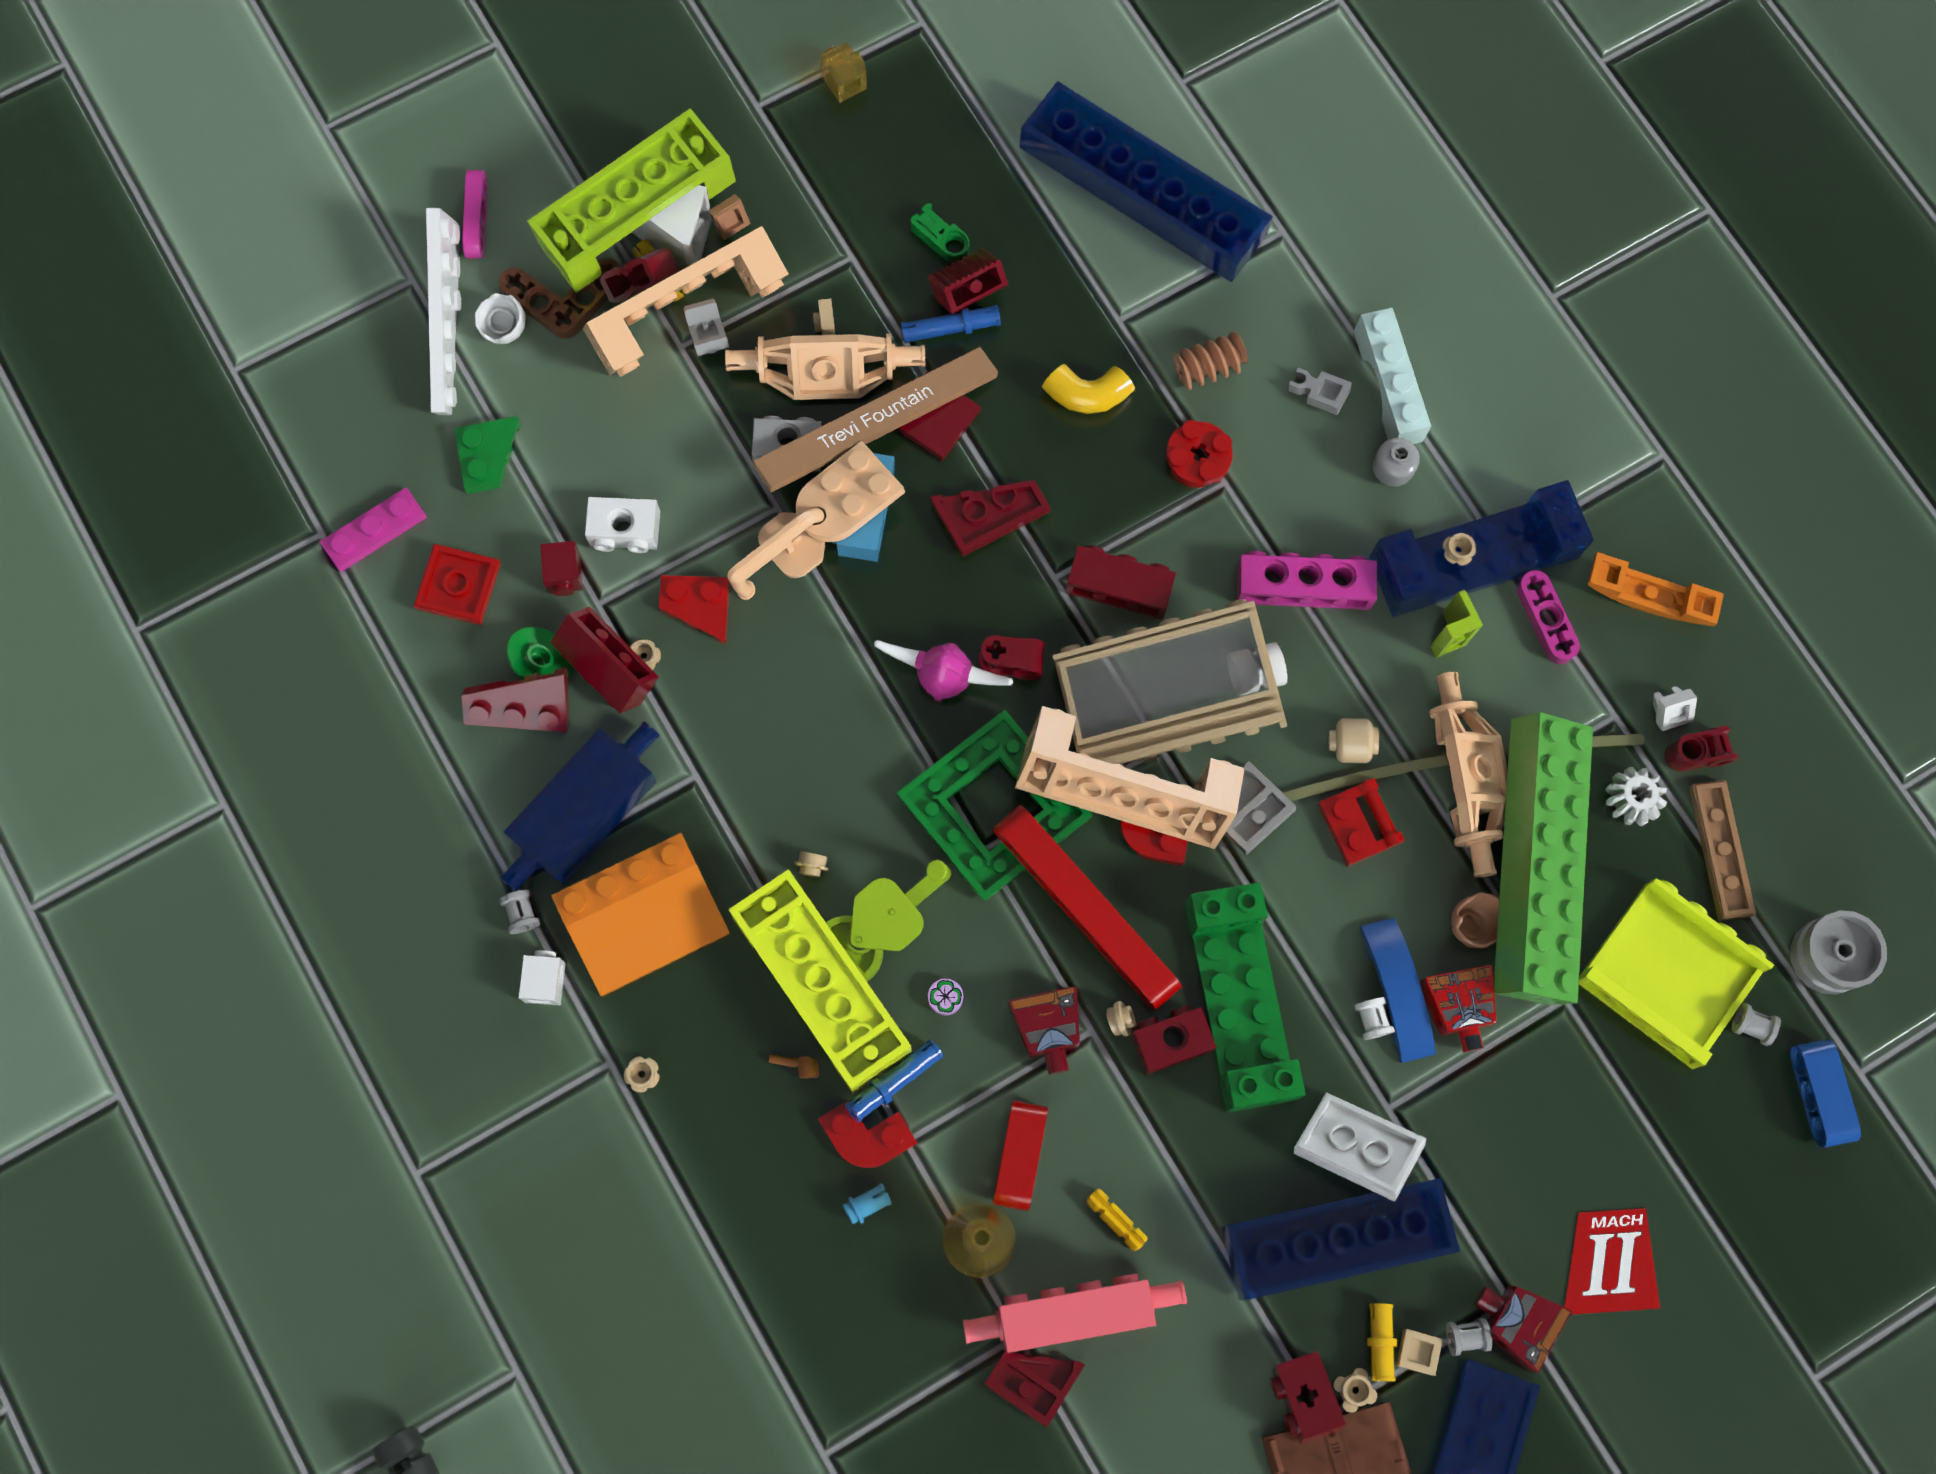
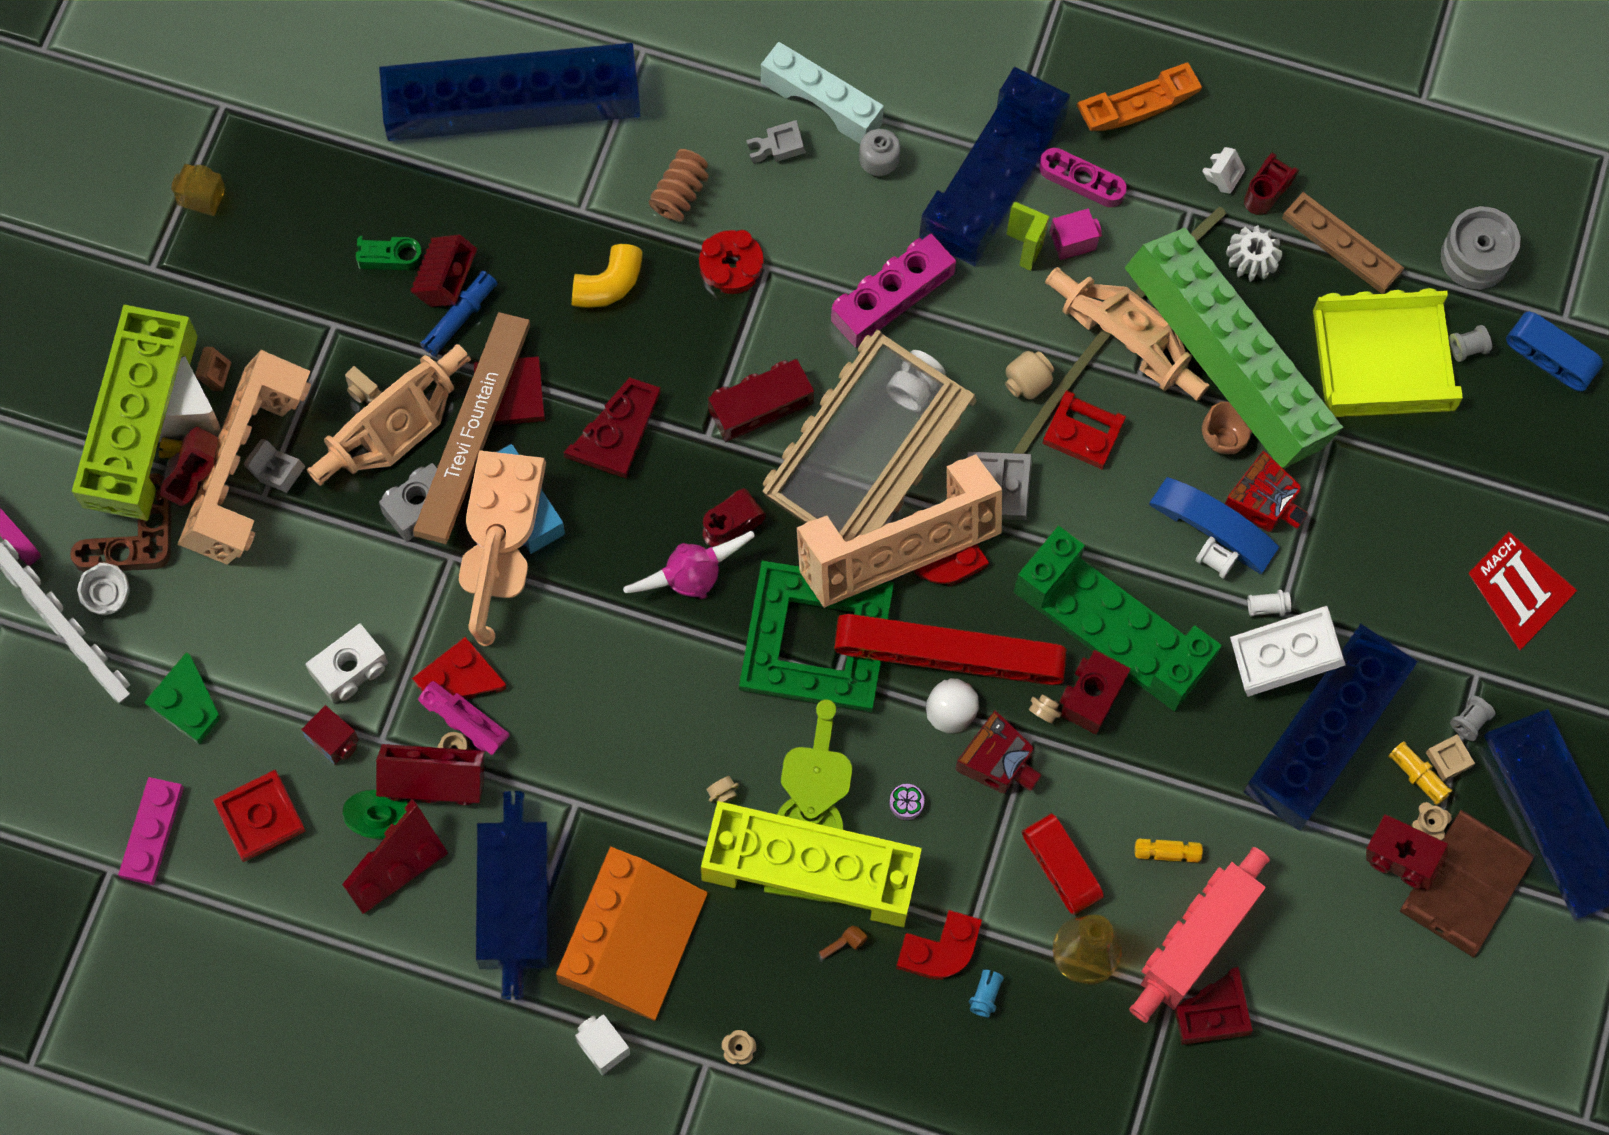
camera: 40 degrees left, 5 degrees down
light grey bush [499,890,540,934] -> none
blue pin [845,1039,943,1123] -> none
tan plate [1442,533,1476,566] -> none
dark red torso [1474,1286,1573,1373] -> none
none -> dark pink hinge [418,681,510,755]
none -> white hair [926,678,979,734]
none -> dark pink brick [1049,208,1102,260]
none -> white pin [1247,590,1291,617]

